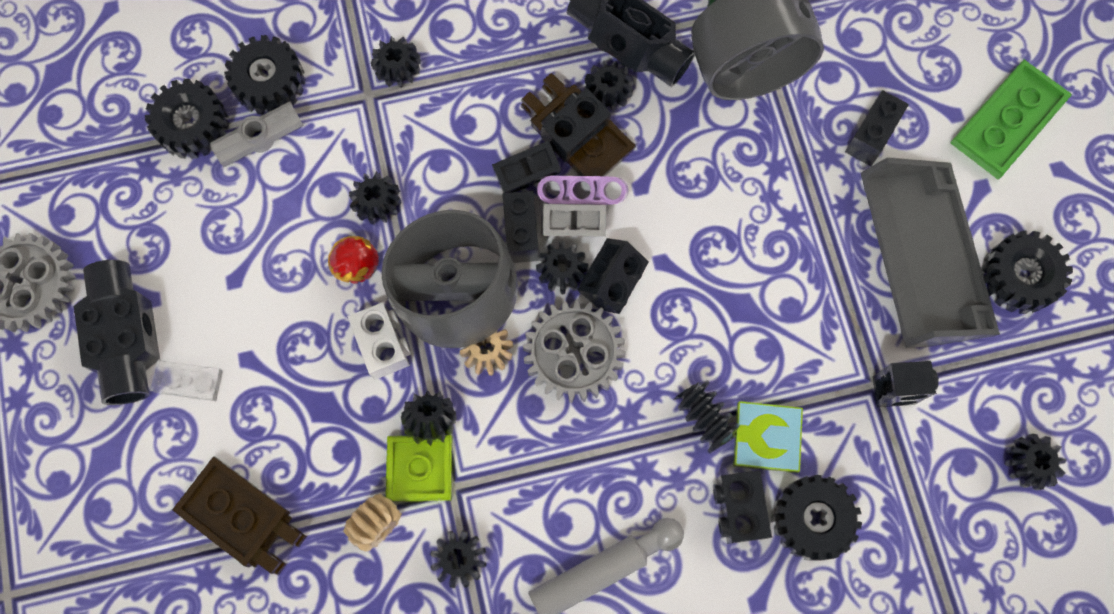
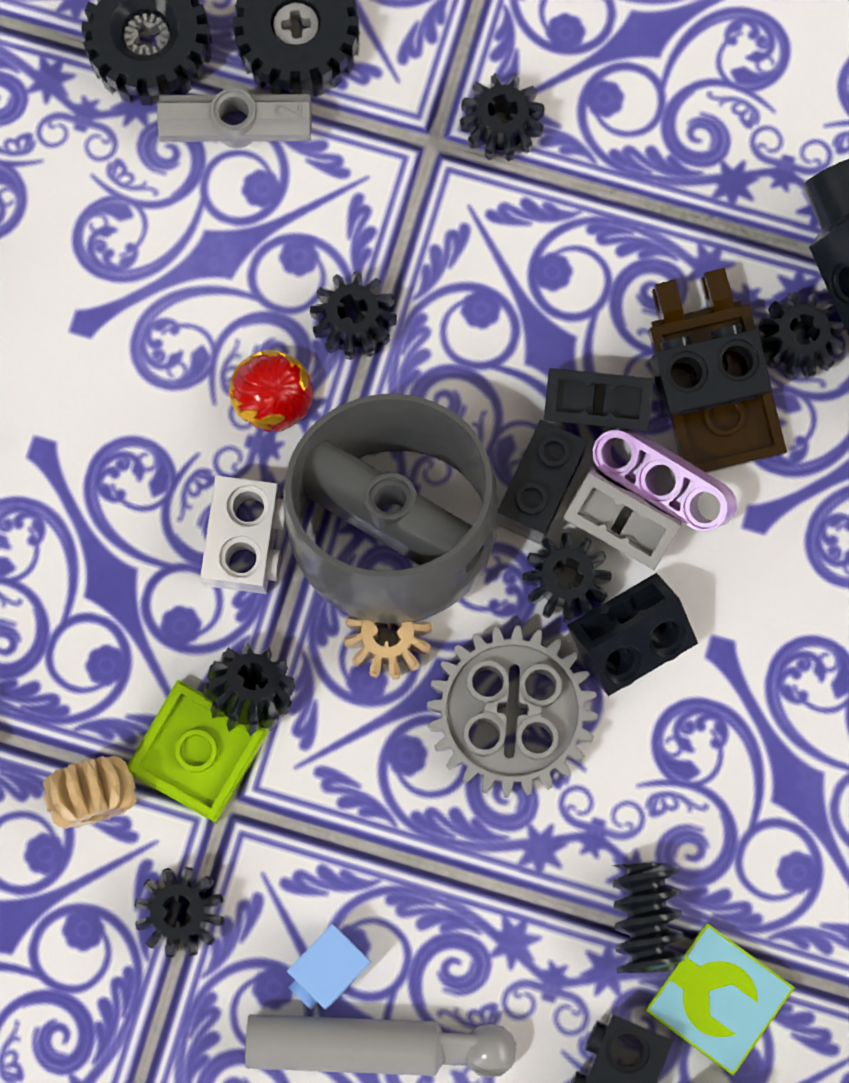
camera: 30 degrees right, 5 degrees up
none -> light blue brick [287,924,372,1010]

